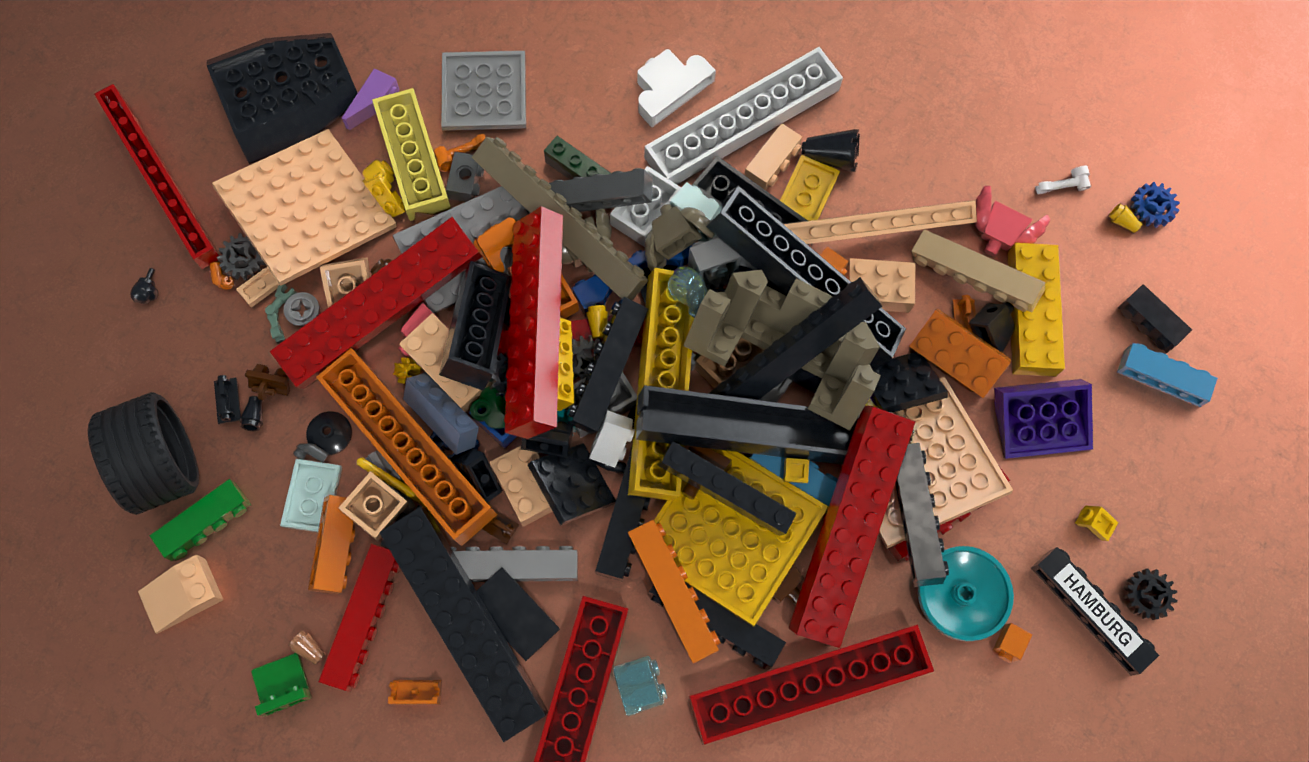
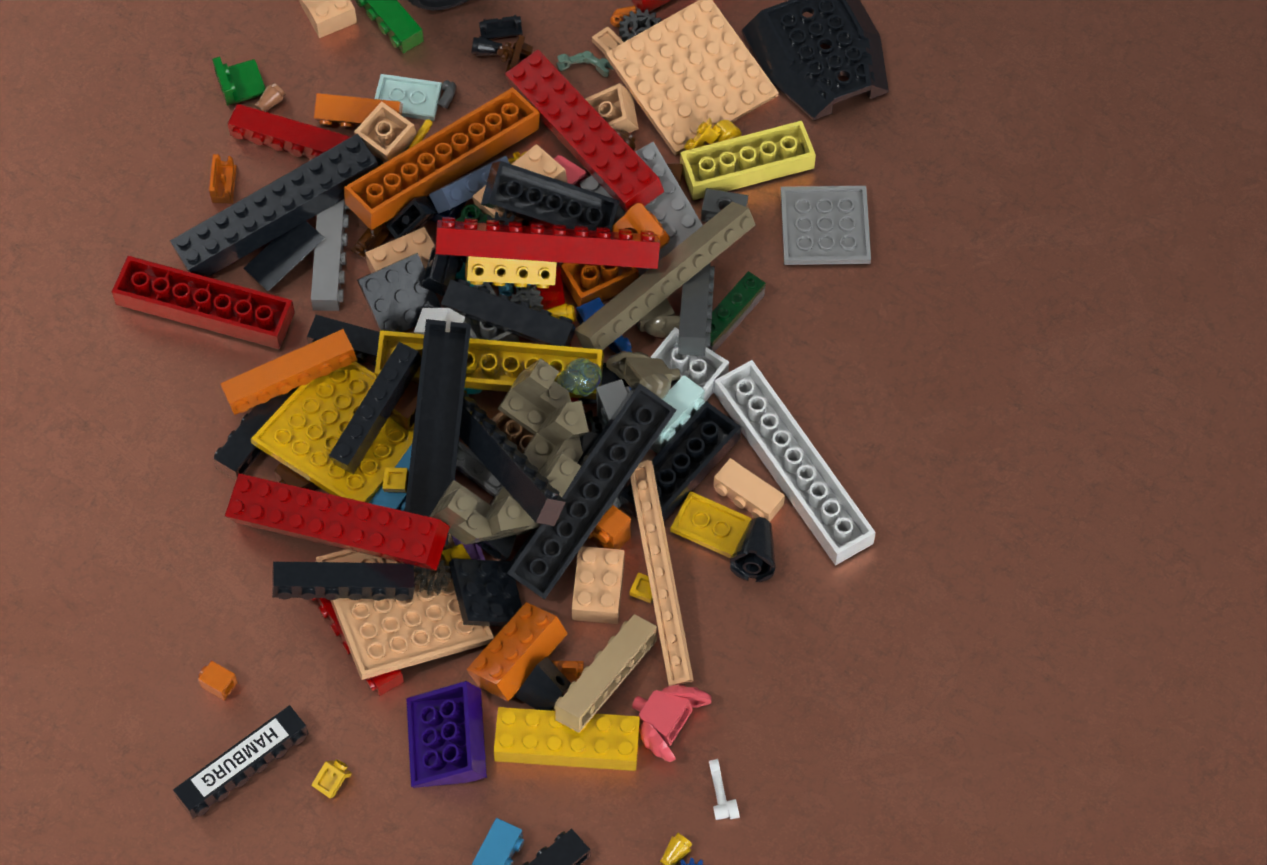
camera: 95 degrees right, 10 degrees down
light grey gear [284,292,320,327] -> none
black dish [306,411,352,456] -> none
medium lavender slope [342,68,400,130] -> none
orange brick [434,134,486,172] -> none
clear light blue piece [613,656,668,717] -> none
white brick [637,49,716,127] -> none
red brick [688,624,934,745] -> none
teal dish [918,546,1014,642] -> none
black gear [1123,568,1178,620] -> none
none -> yellow plate [629,572,653,603]

